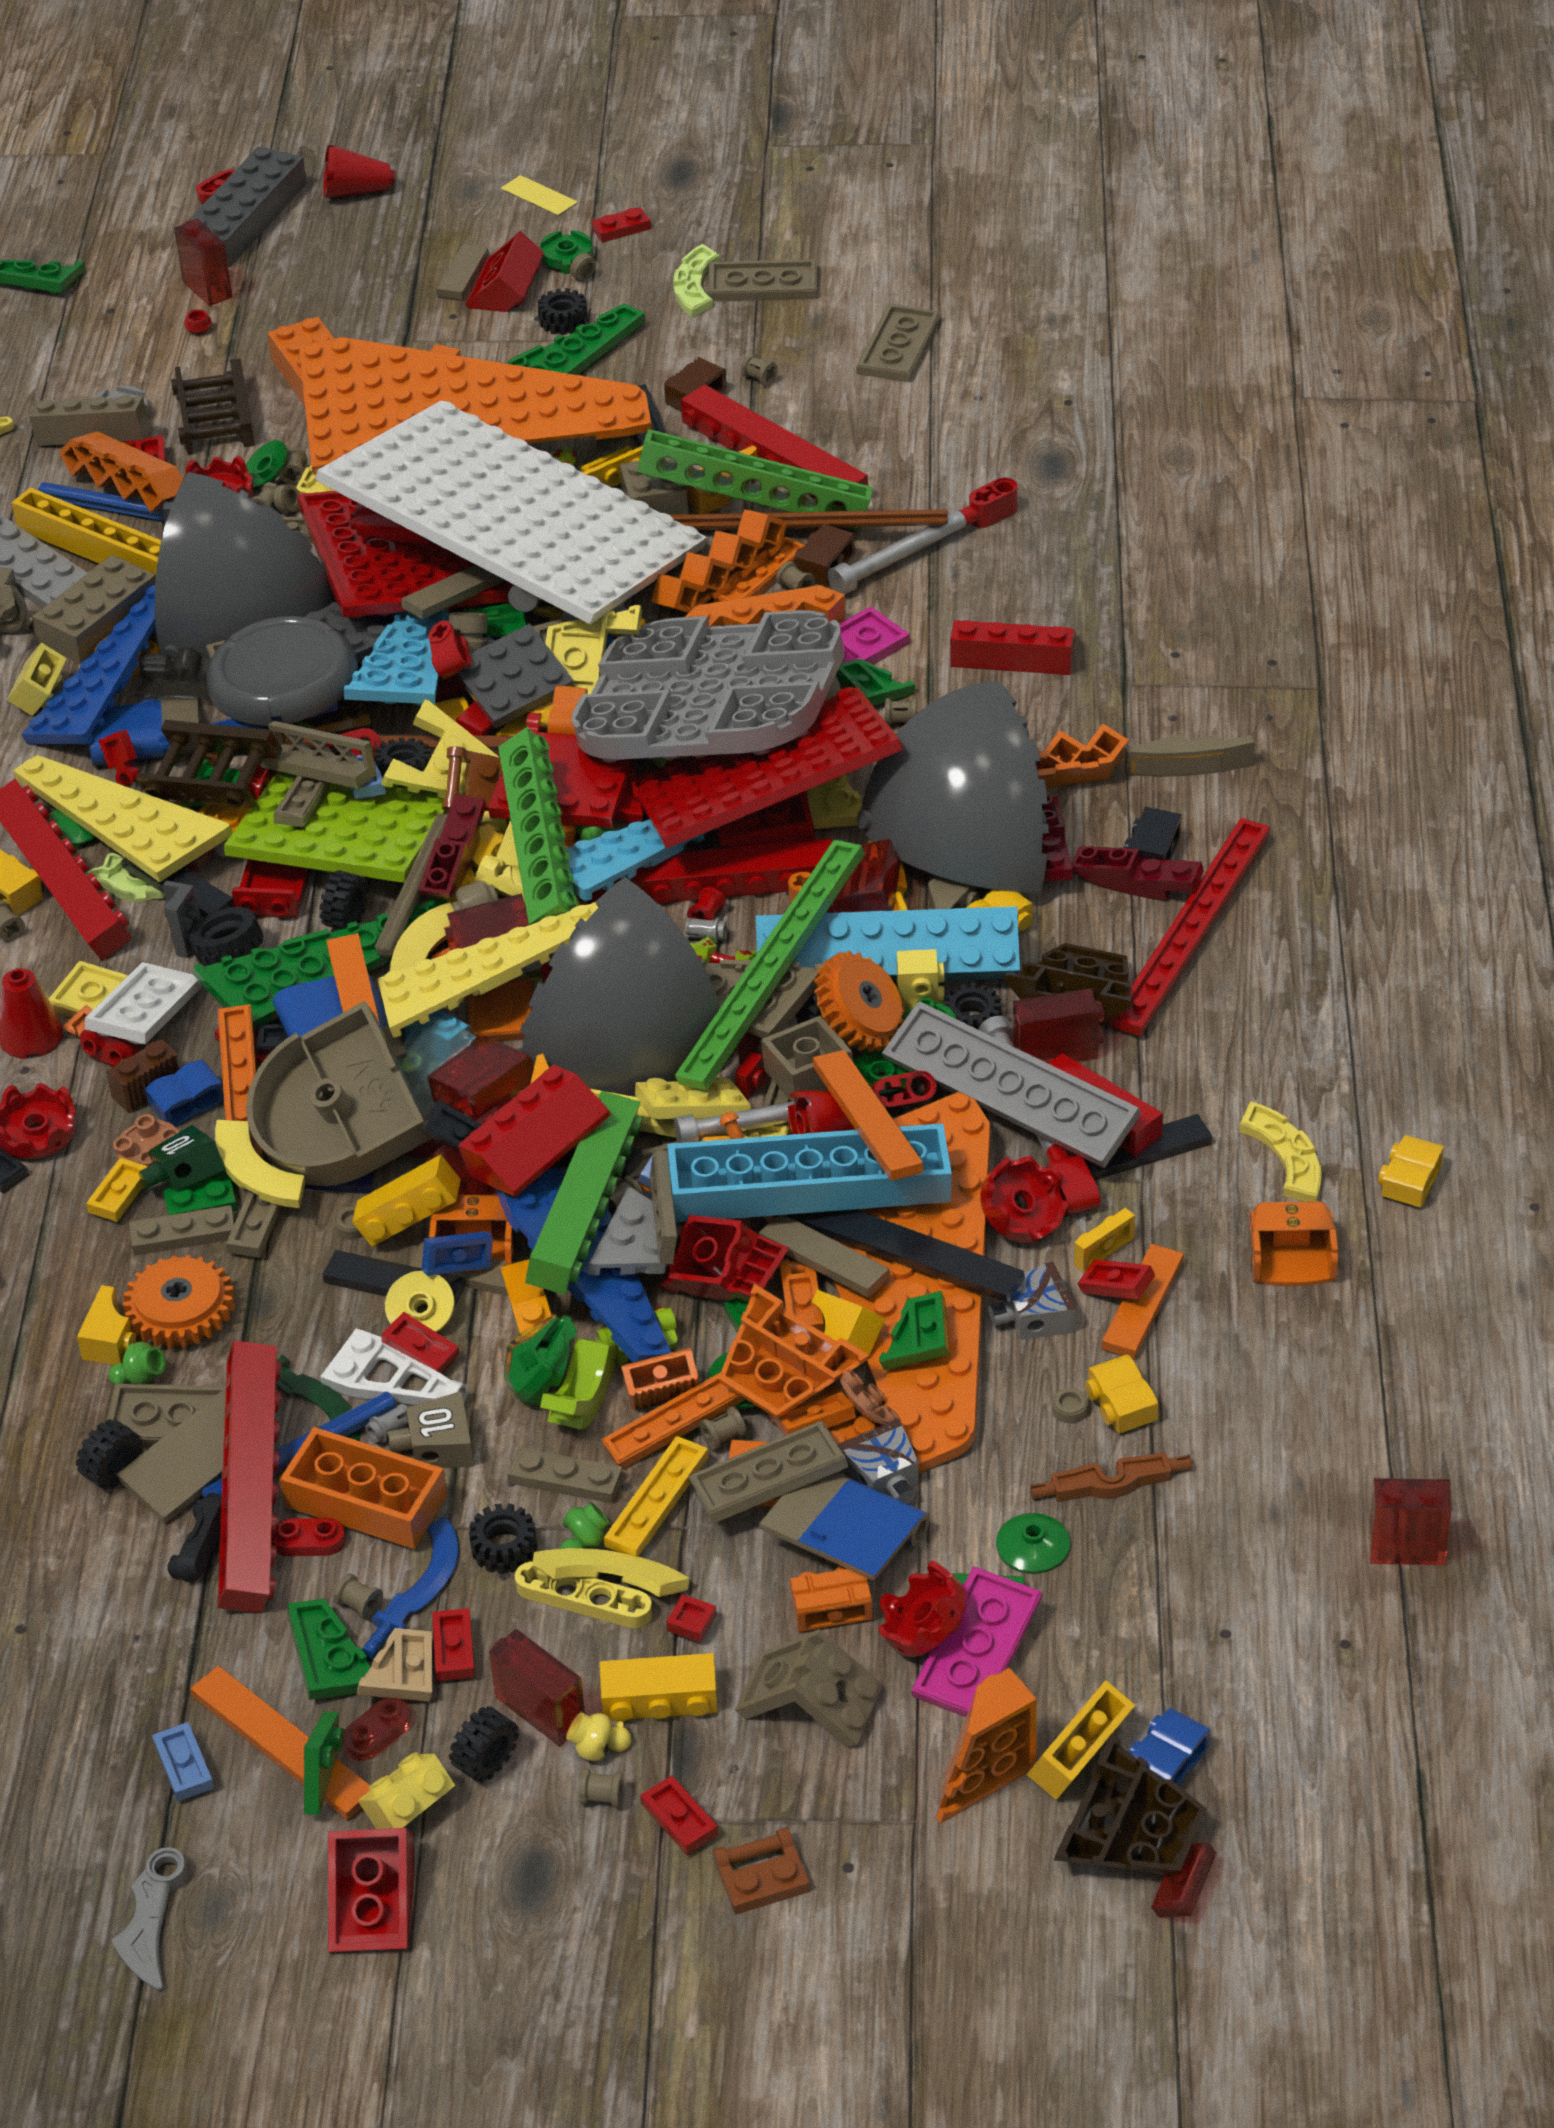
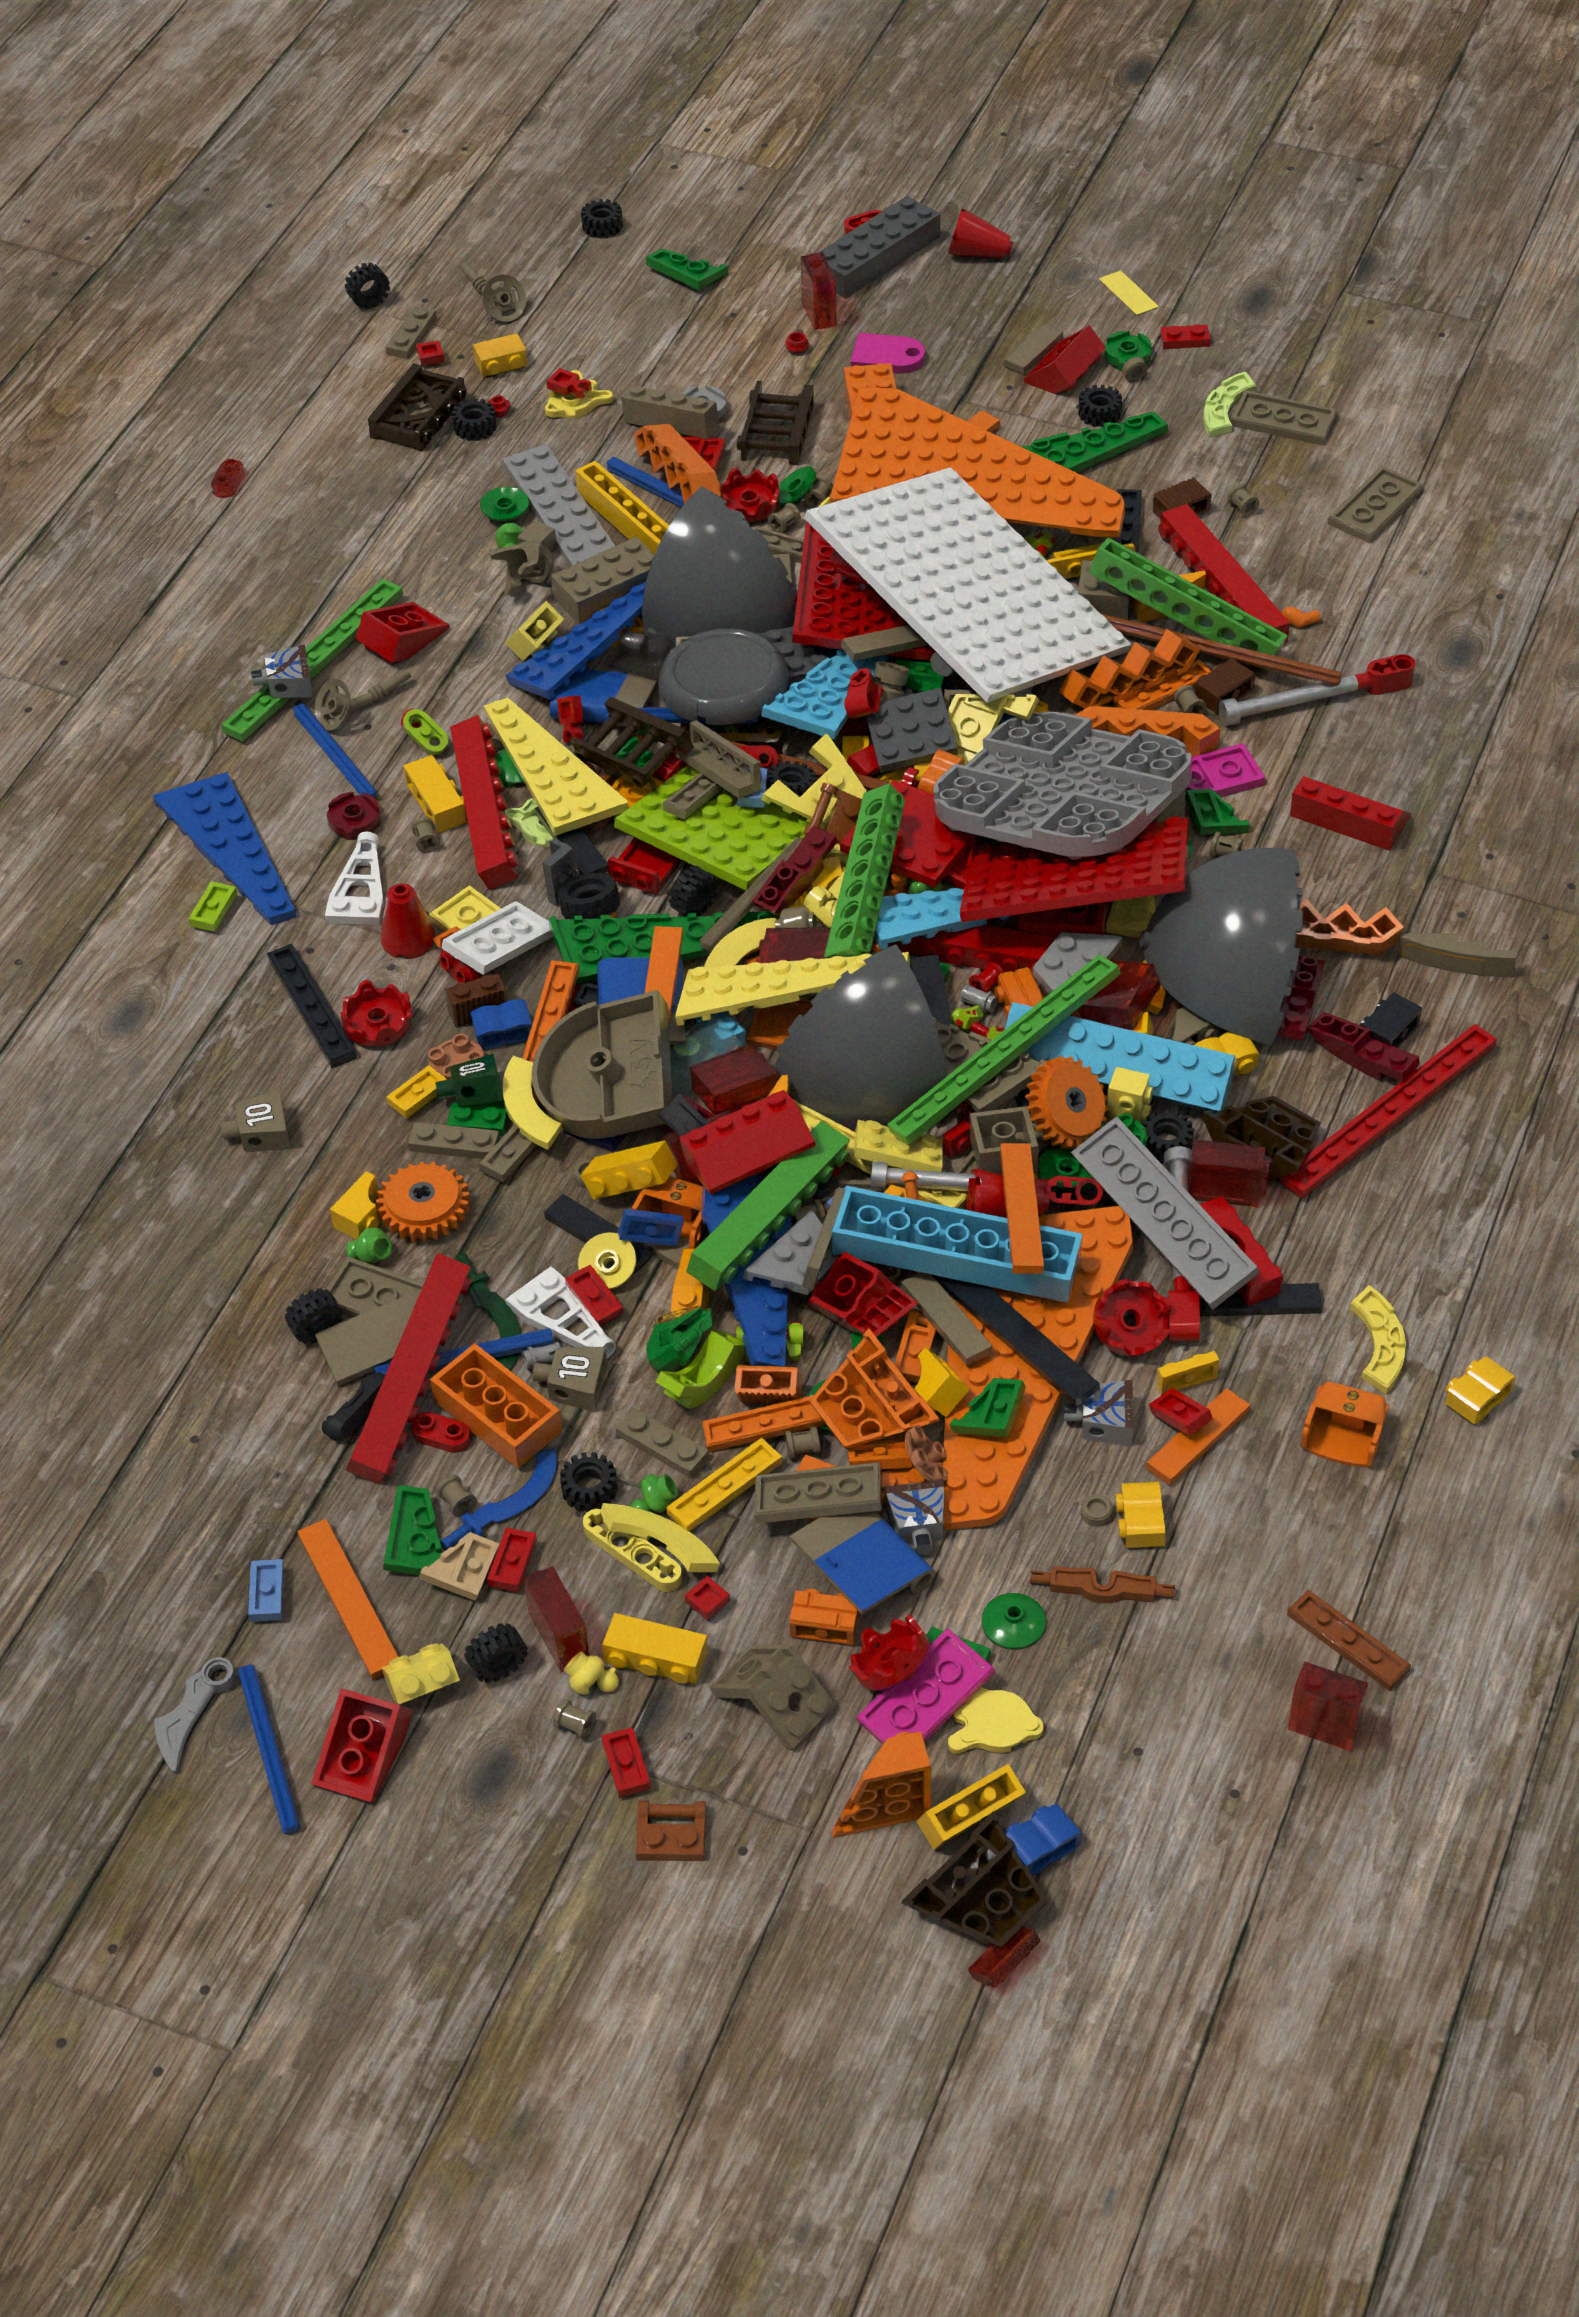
camera: 20 degrees right, 5 degrees up
dark tan tile [274,484,300,514] -> none
green wing [304,1711,344,1816] -> none
clear red plate [343,1698,411,1761] -> none
none -> blue axle [238,1664,300,1834]
none -> dark pink tile [850,332,925,374]
none -> light yellow tile [948,1687,1043,1754]
none -> orange brick [994,967,1044,1021]
none -> light grey wing [1032,932,1123,994]
none -> orange arm [1281,606,1321,628]
none -> dark orange tile [1287,1589,1411,1691]

